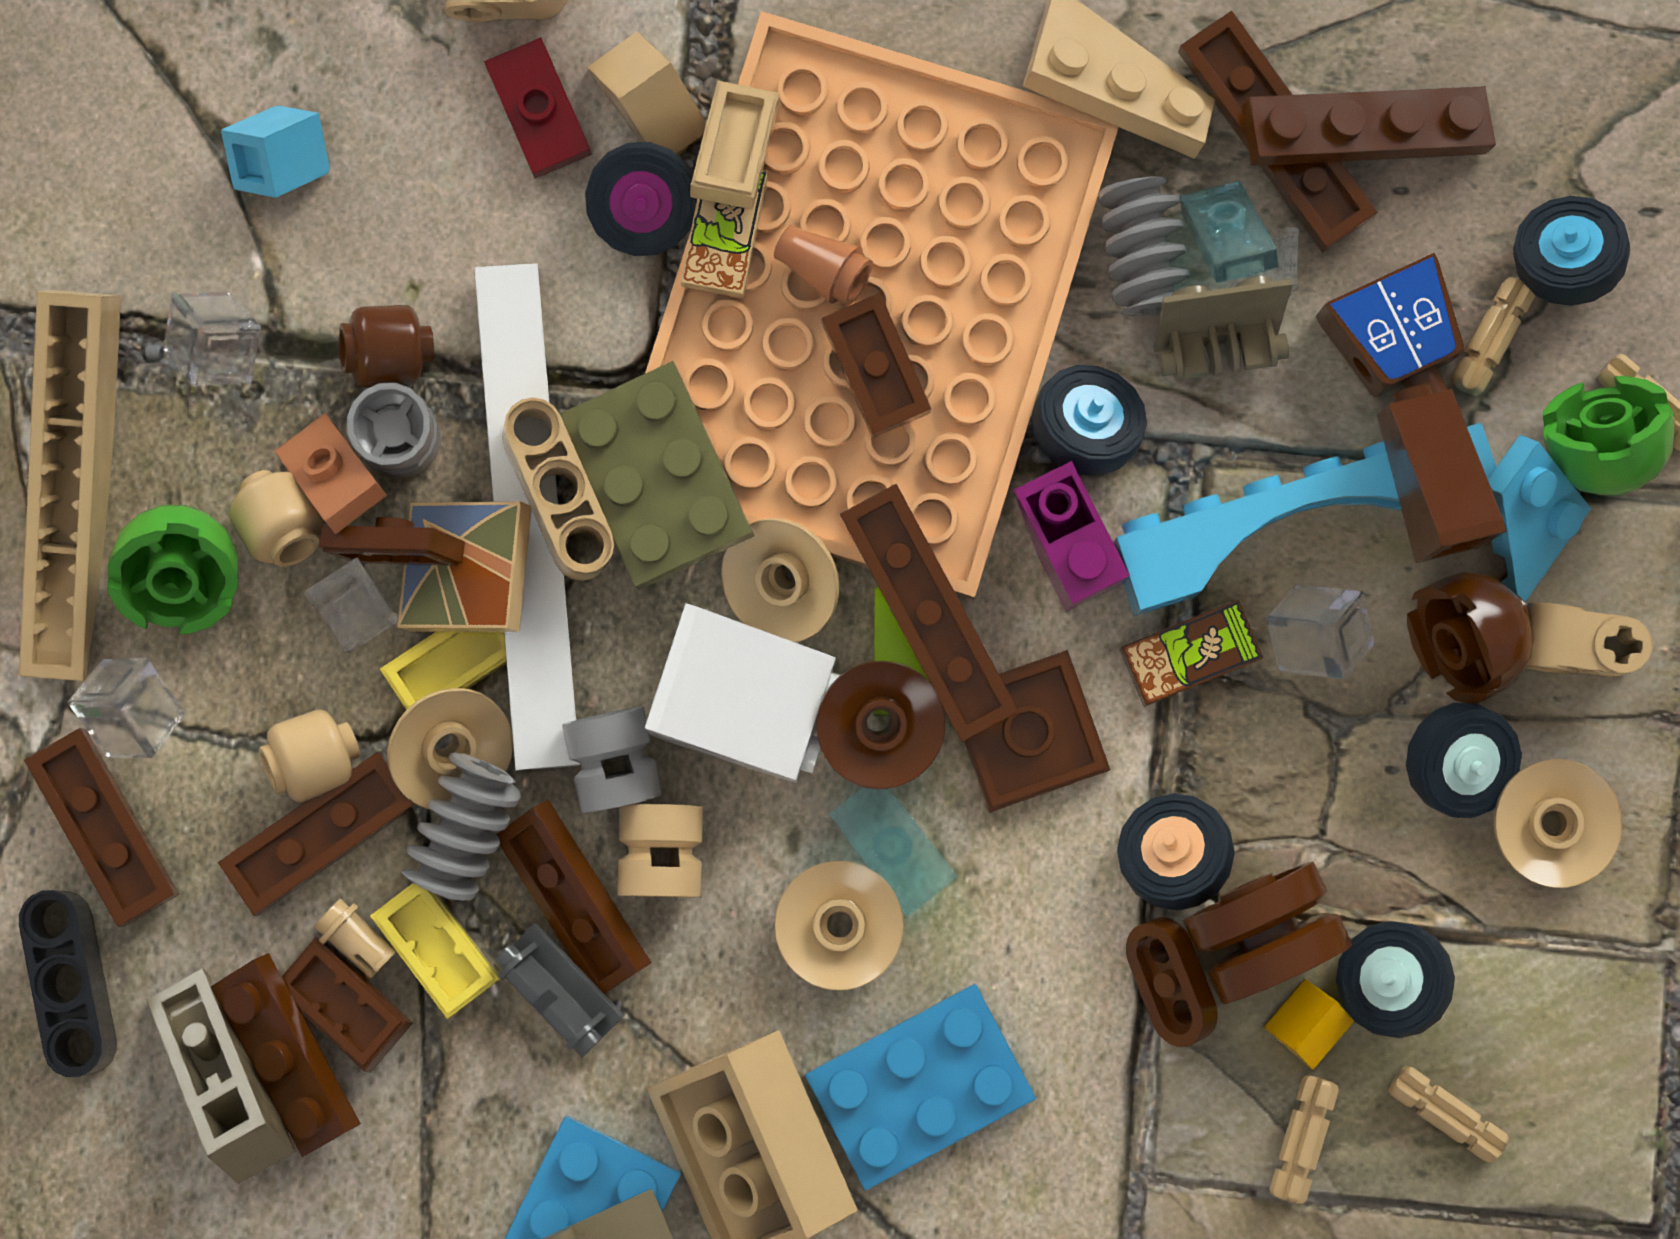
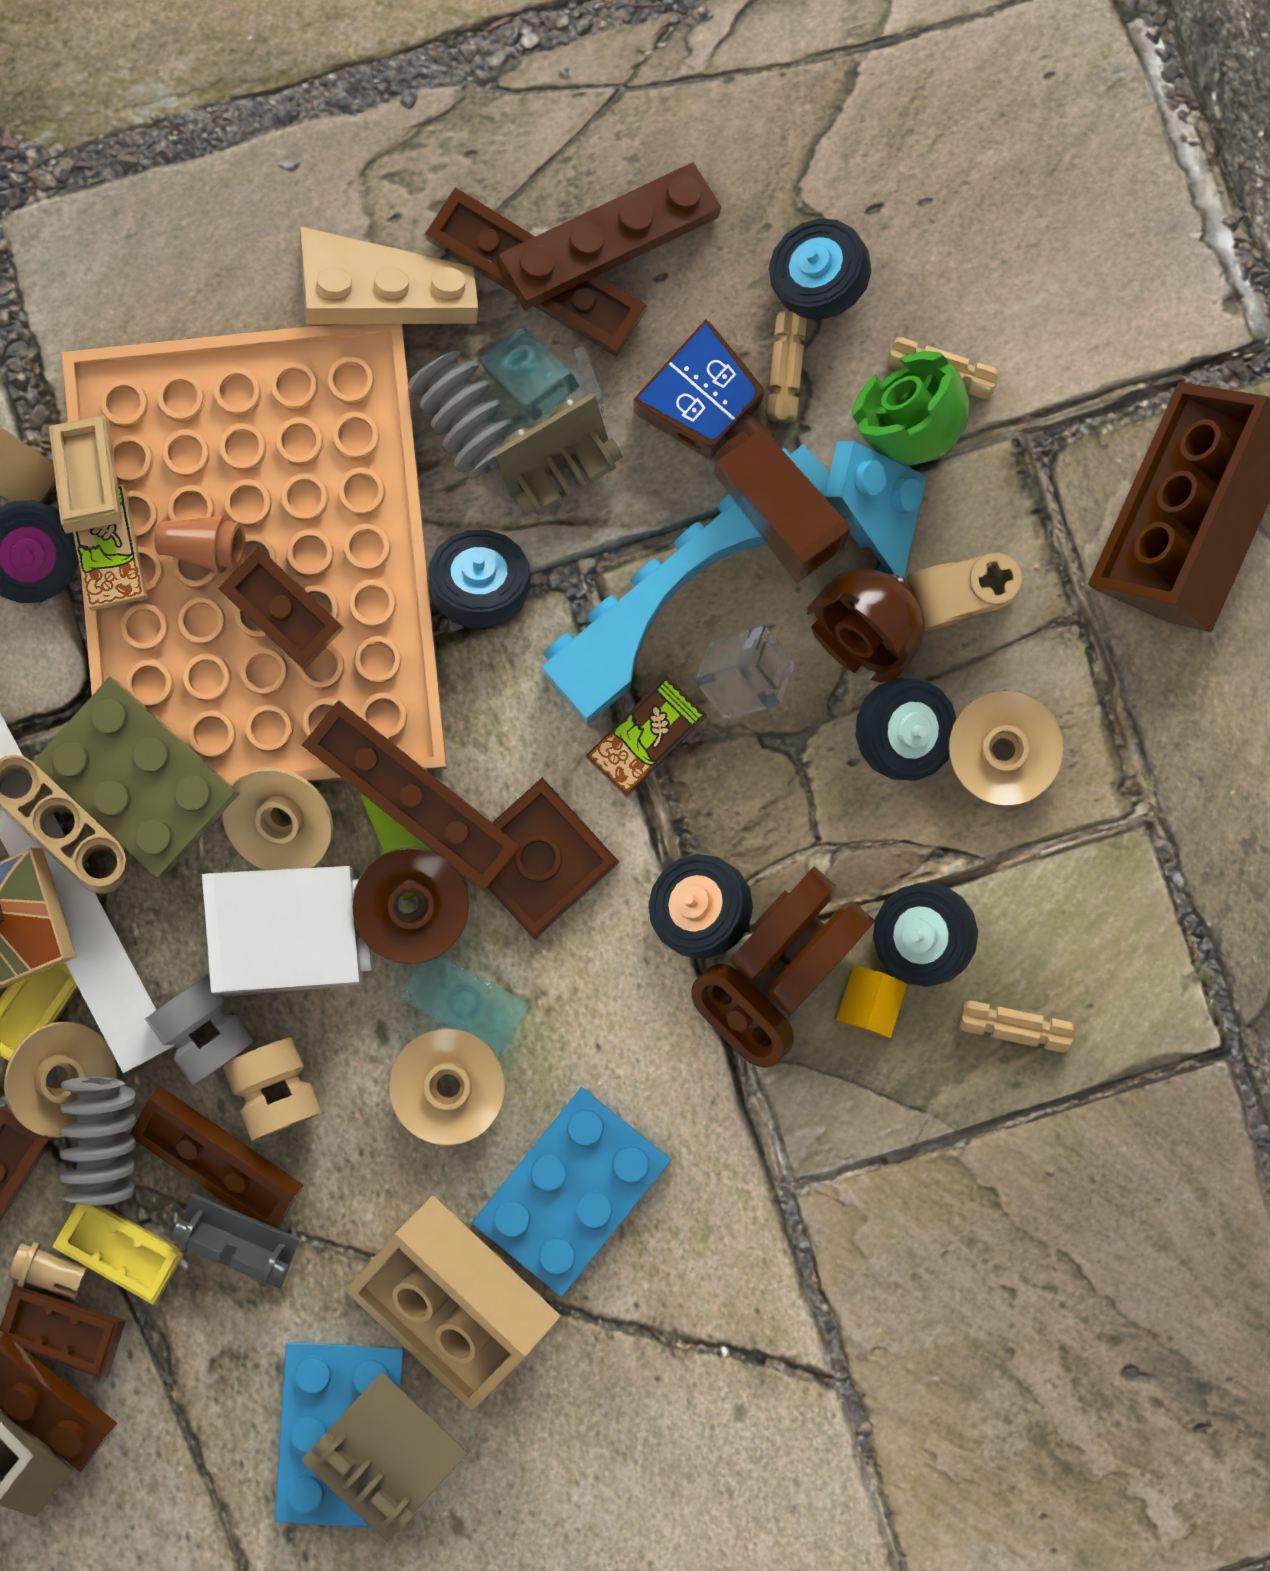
camera: 20 degrees left, 0 degrees up
magenta slope [1013,461,1130,612] -> none
tan axle [1269,1076,1339,1204] -> none

